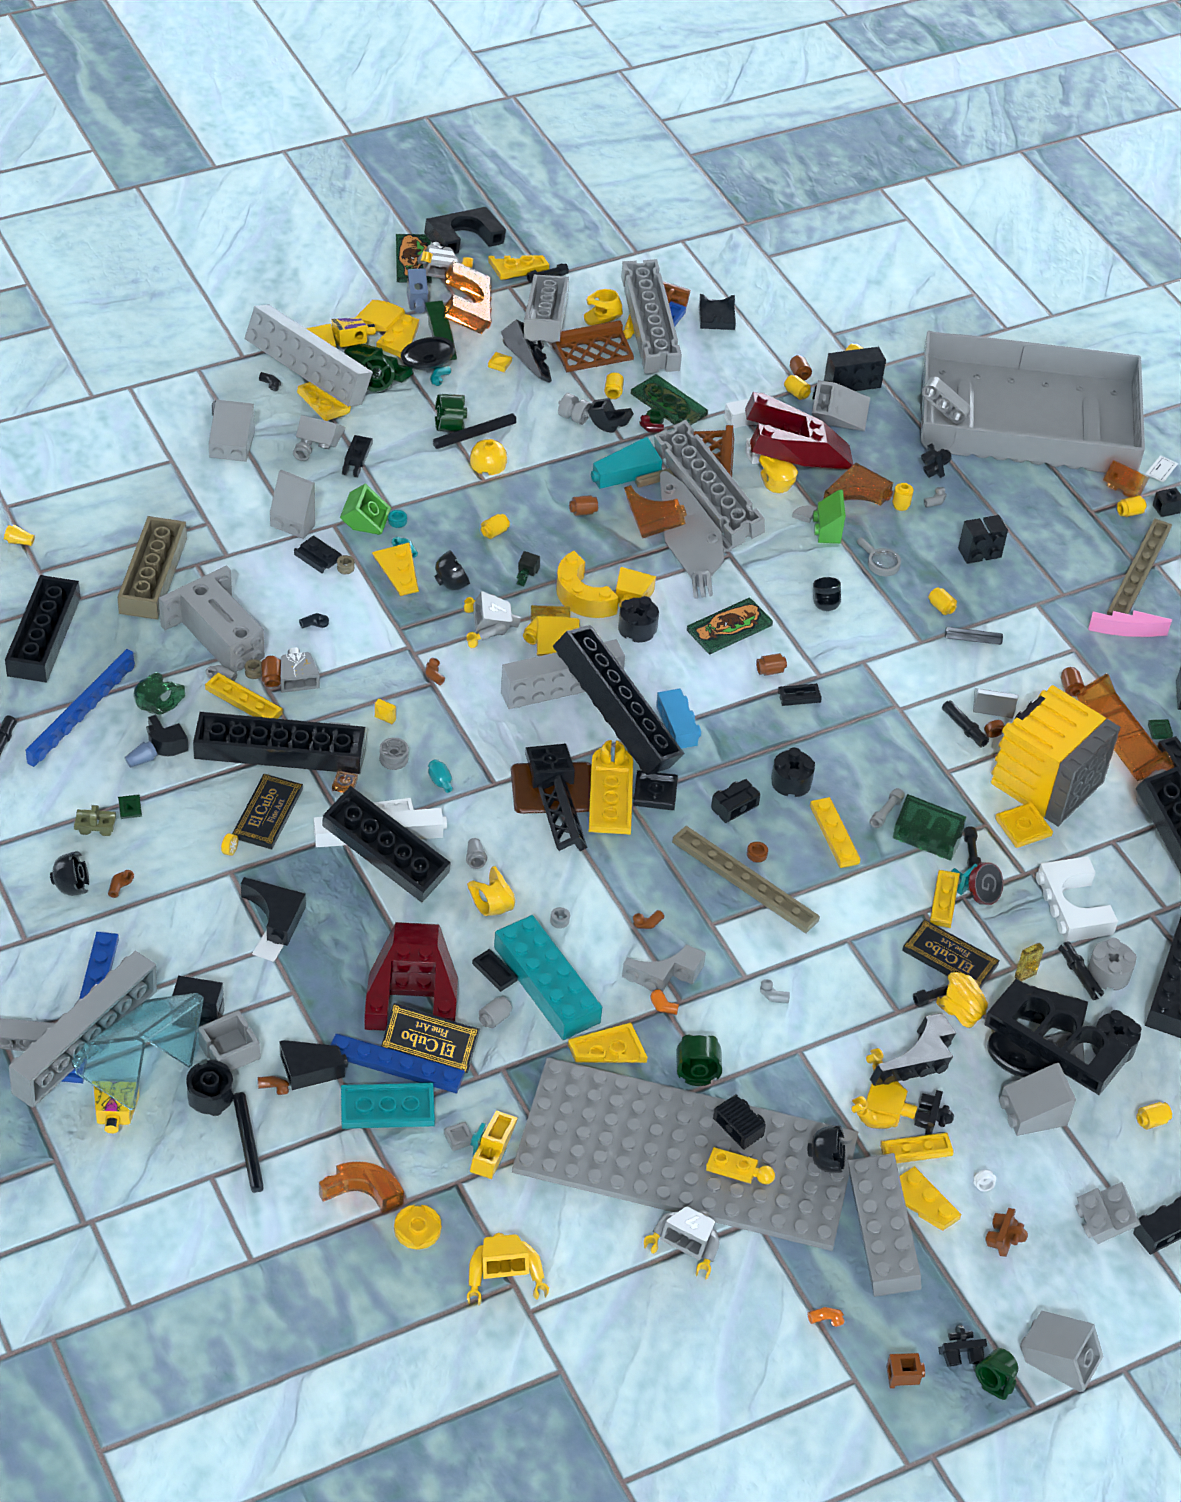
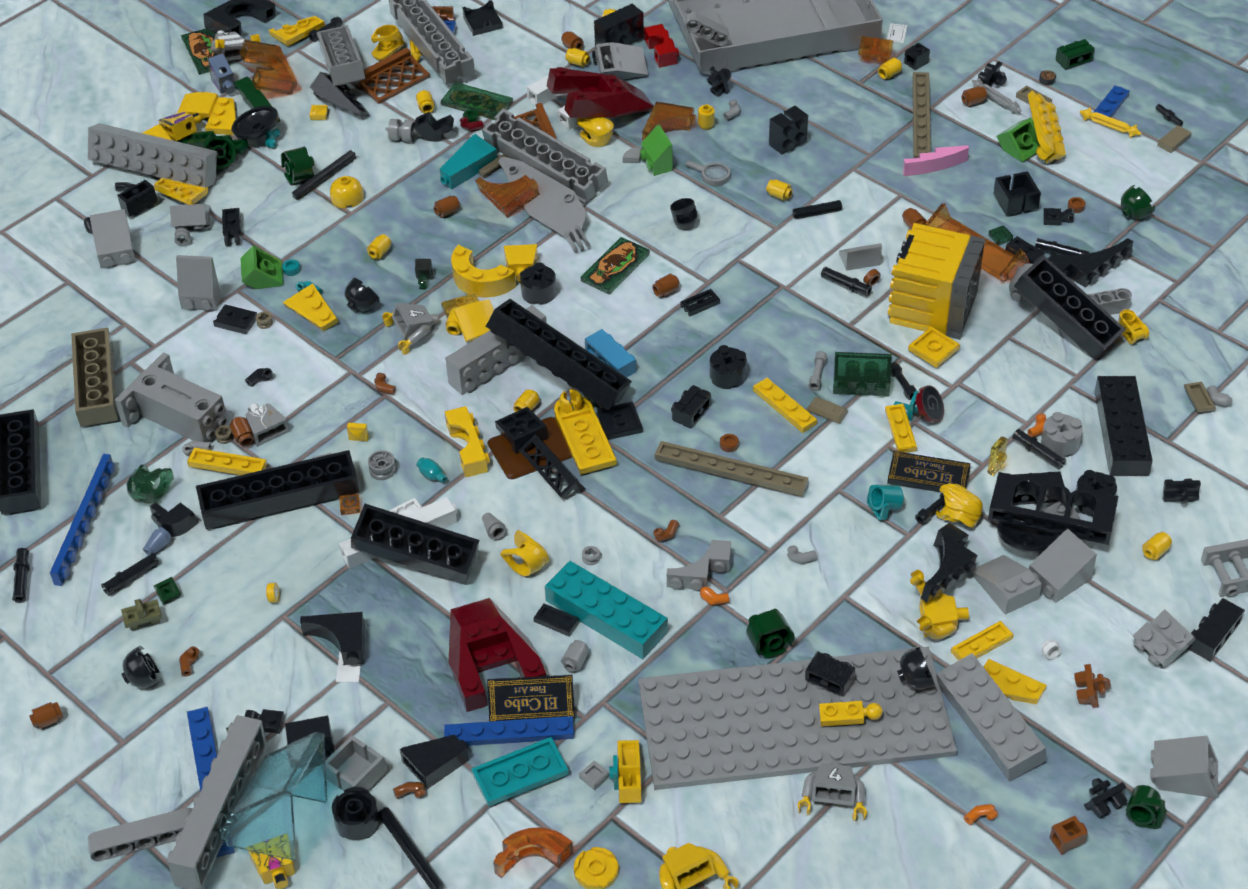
camera: 15 degrees left, 0 degrees up
black tile [232,774,303,850] -> none
yellow wing [568,1023,648,1063] -> none
black hips [914,1090,954,1135] -> none
white arch [1036,856,1118,942] -> none
none -> black pin [101,553,159,595]
none -> black brick [117,180,158,217]
none -> black plate [244,709,284,734]
none -> yellow arch [444,406,490,478]
none -> yellow brick [513,389,540,412]
none -> red arch [644,24,679,68]
none -> dark tan tile [806,397,848,424]
none -> teal piece [867,485,904,521]
none -> light grey slope [971,555,1042,615]
none -> orange arm [1027,413,1046,437]

